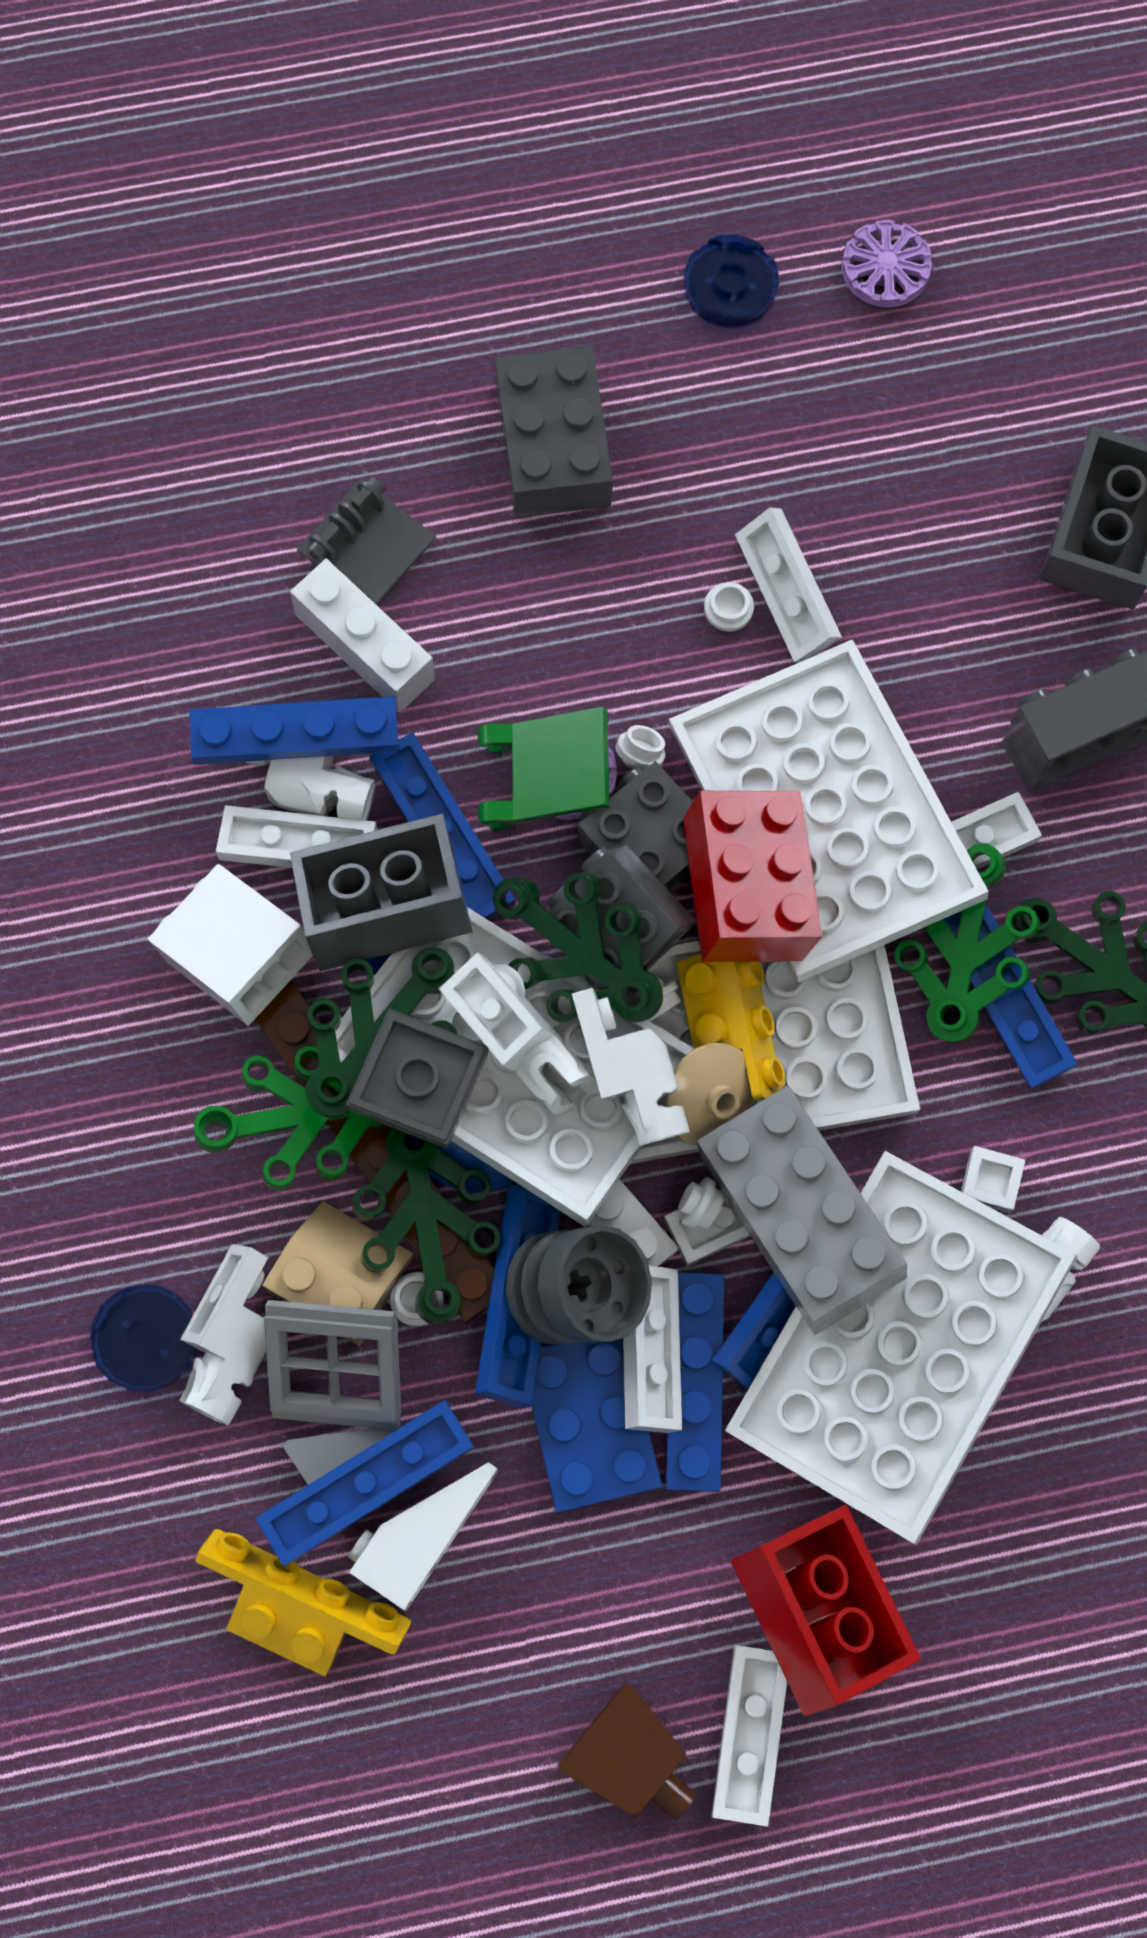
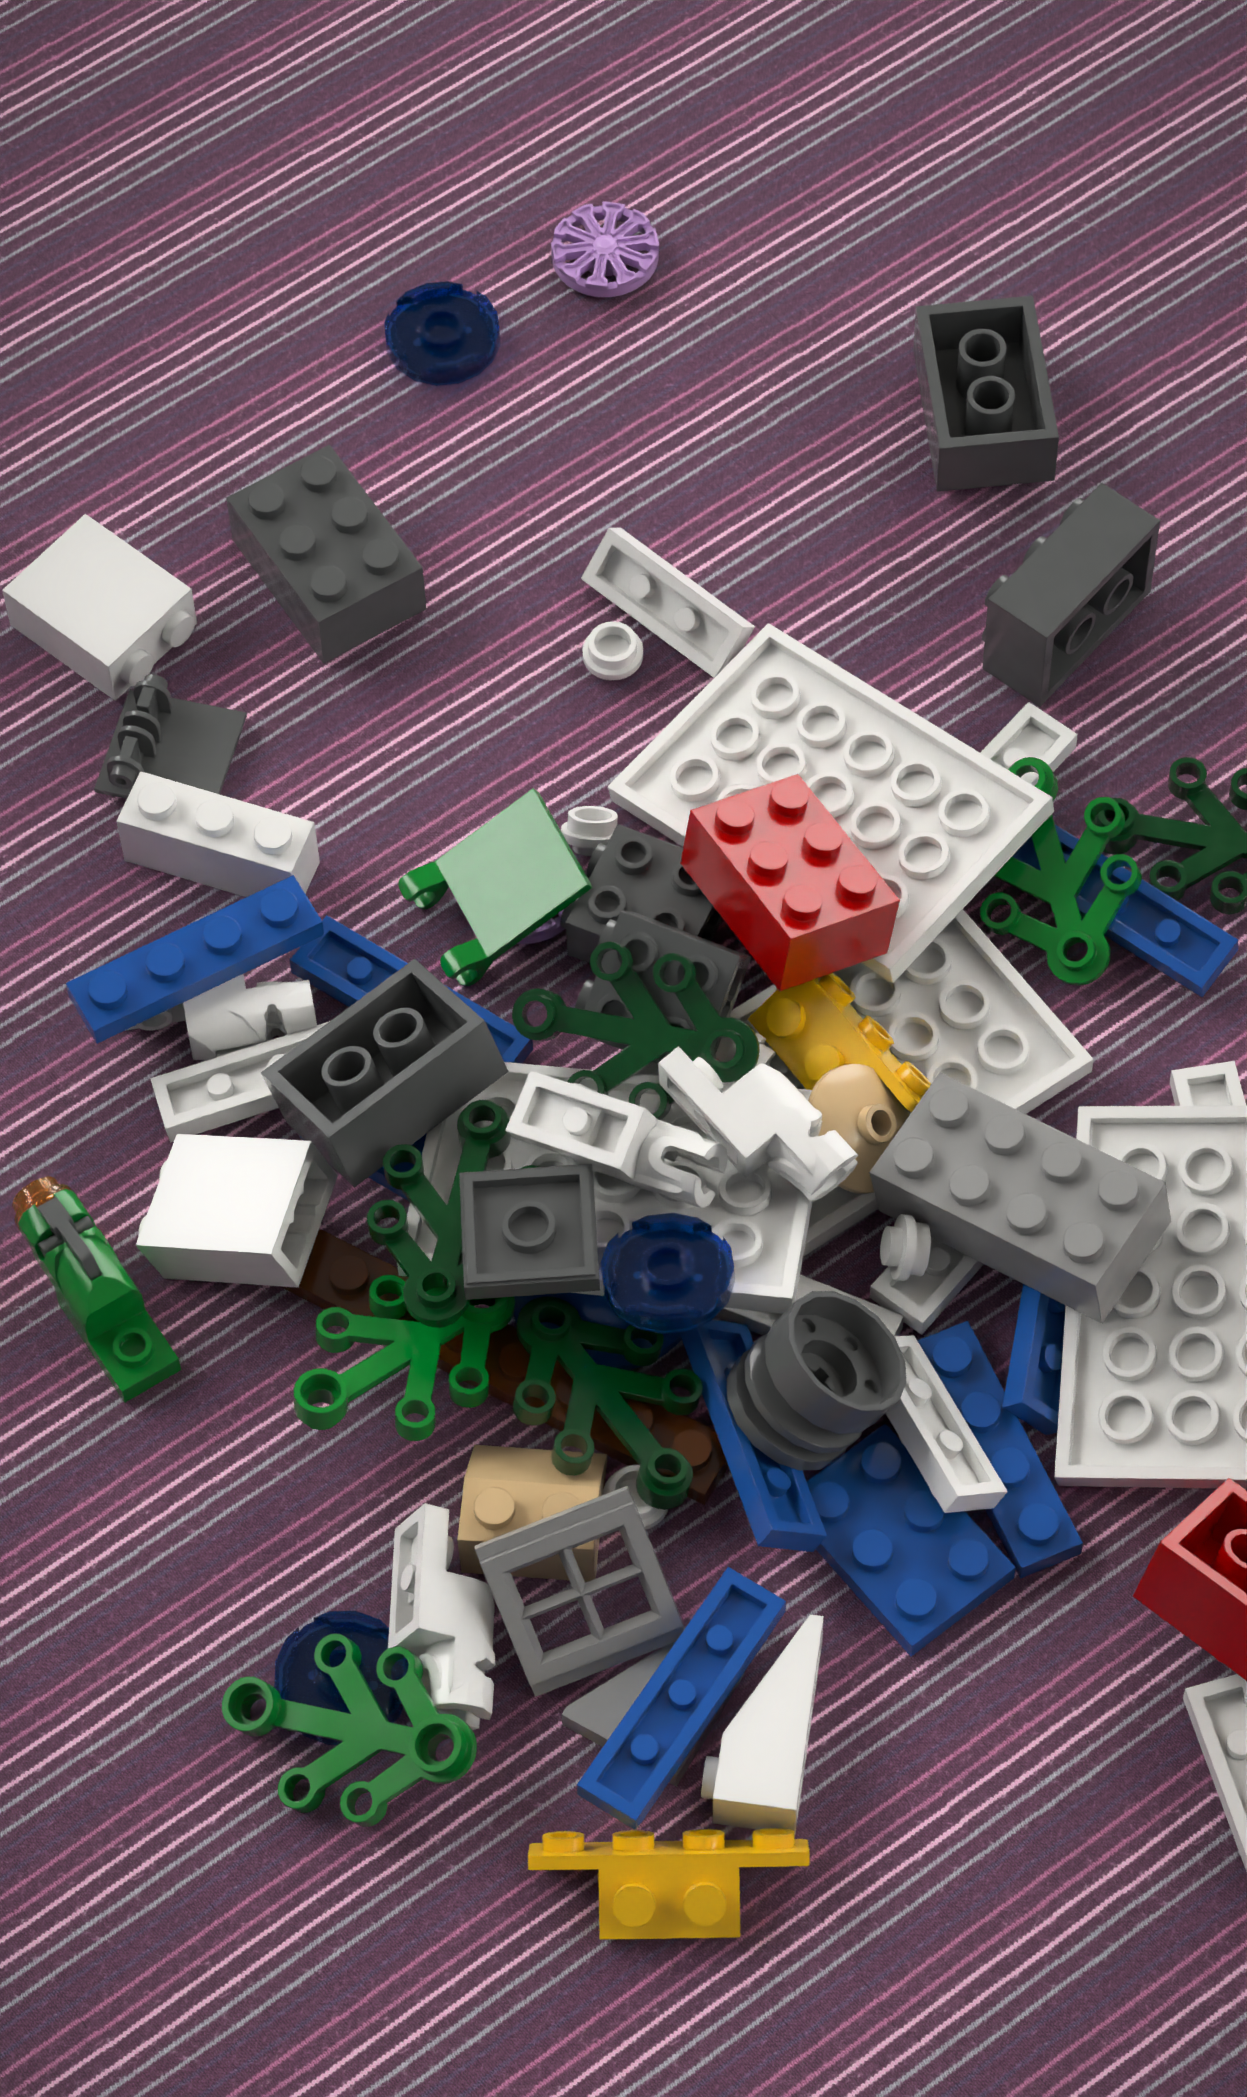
camera: 20 degrees left, 15 degrees down
reddish brown torso [557,1682,697,1821] -> none
none -> white brick [2,514,197,701]
none -> green plate [12,1177,181,1403]
none -> green plant [222,1633,477,1827]
none -> clear blue tile [600,1213,735,1334]

